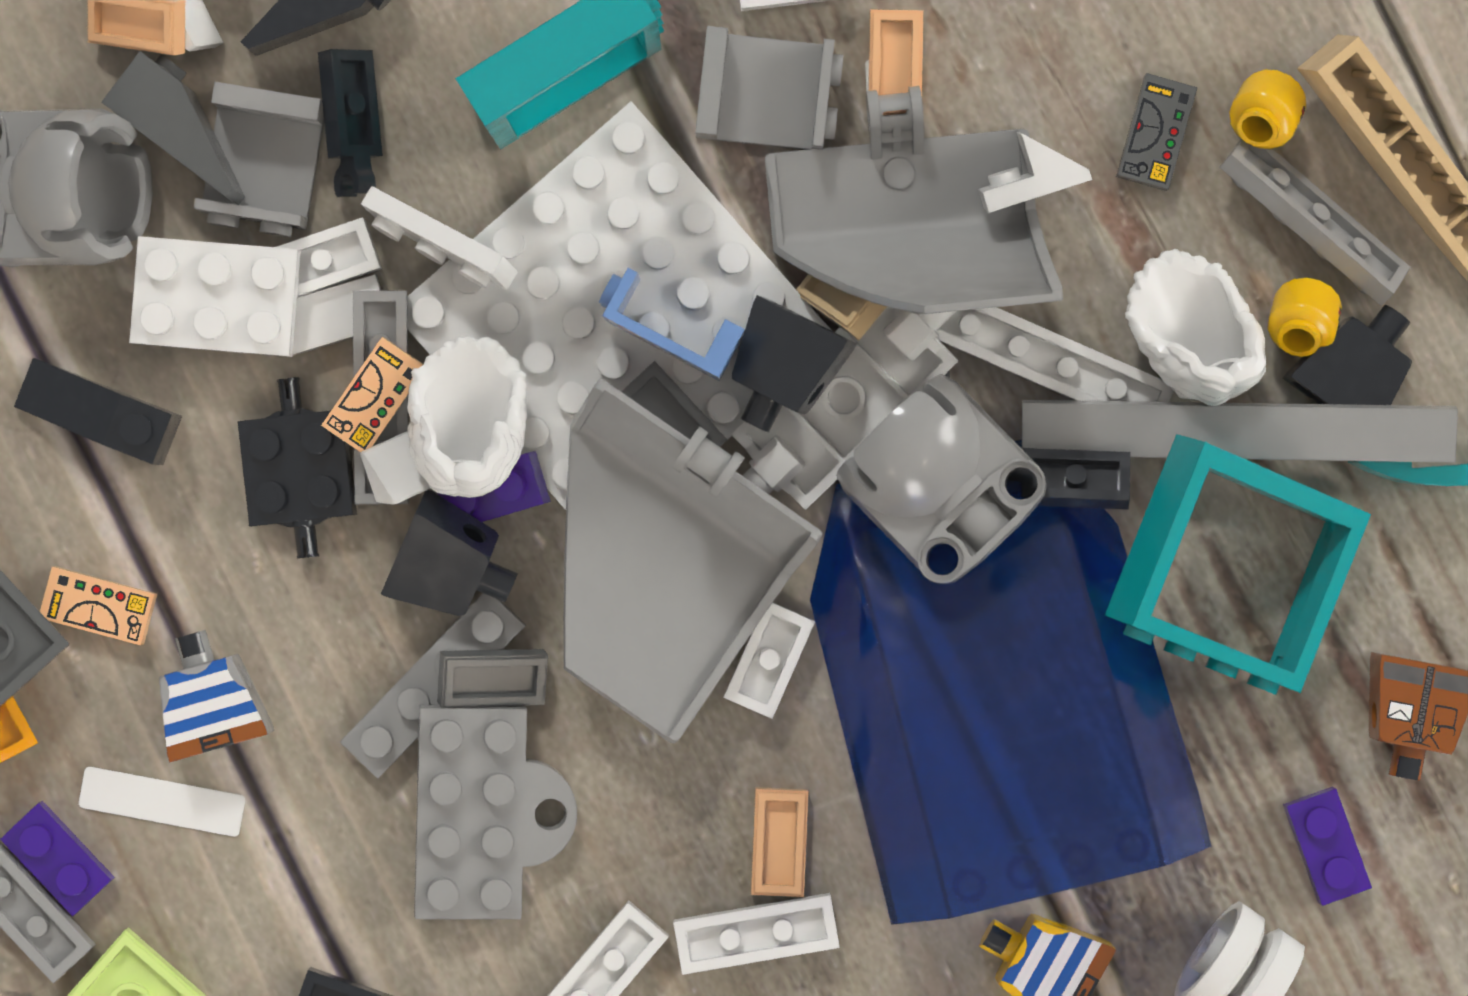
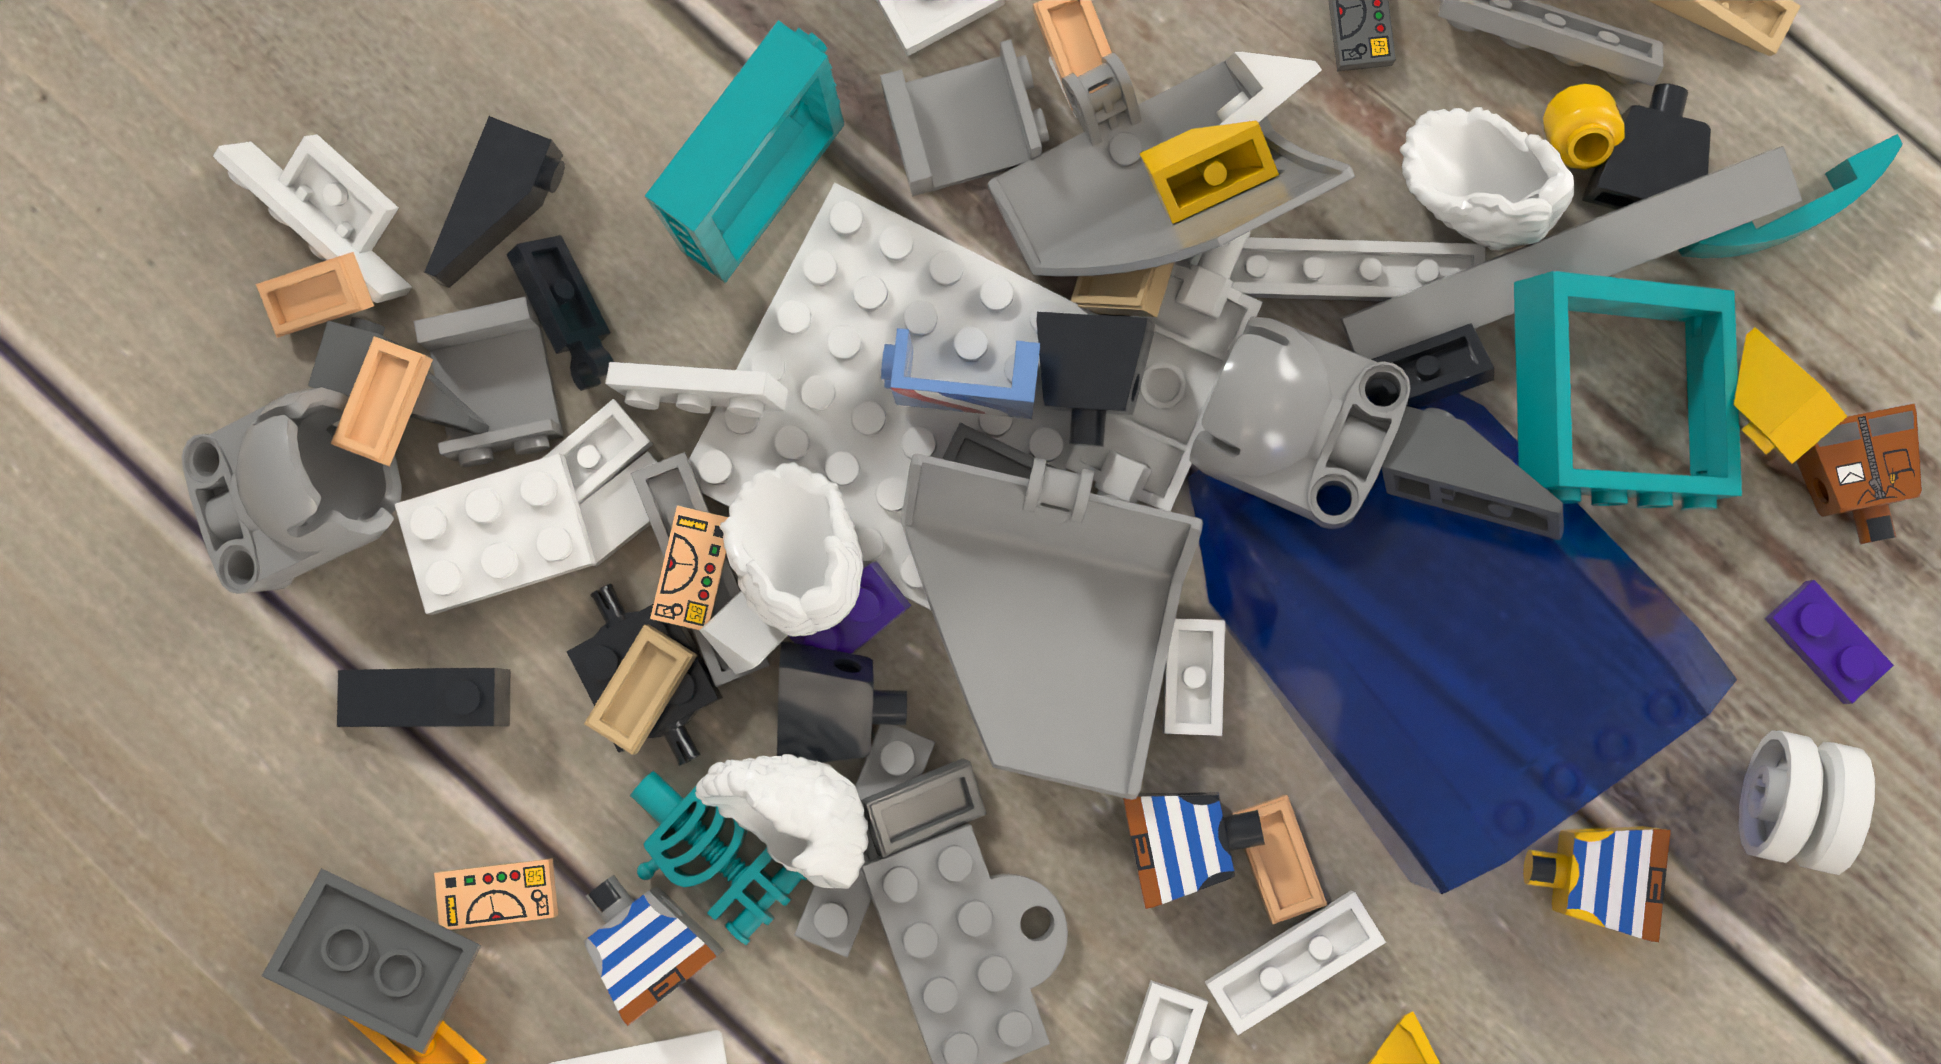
camera: 10 degrees left, 5 degrees down
none -> light nougat tile [331,336,433,467]
none -> tan tile [584,625,697,755]
none -> teal torso [630,771,807,945]
none -> white hair [695,754,869,889]
none -> torso [1123,792,1265,909]
none -> yellow slope [1139,120,1279,224]
none -> dark grey slope [1382,406,1564,540]
none -> yellow slope [1733,327,1847,464]

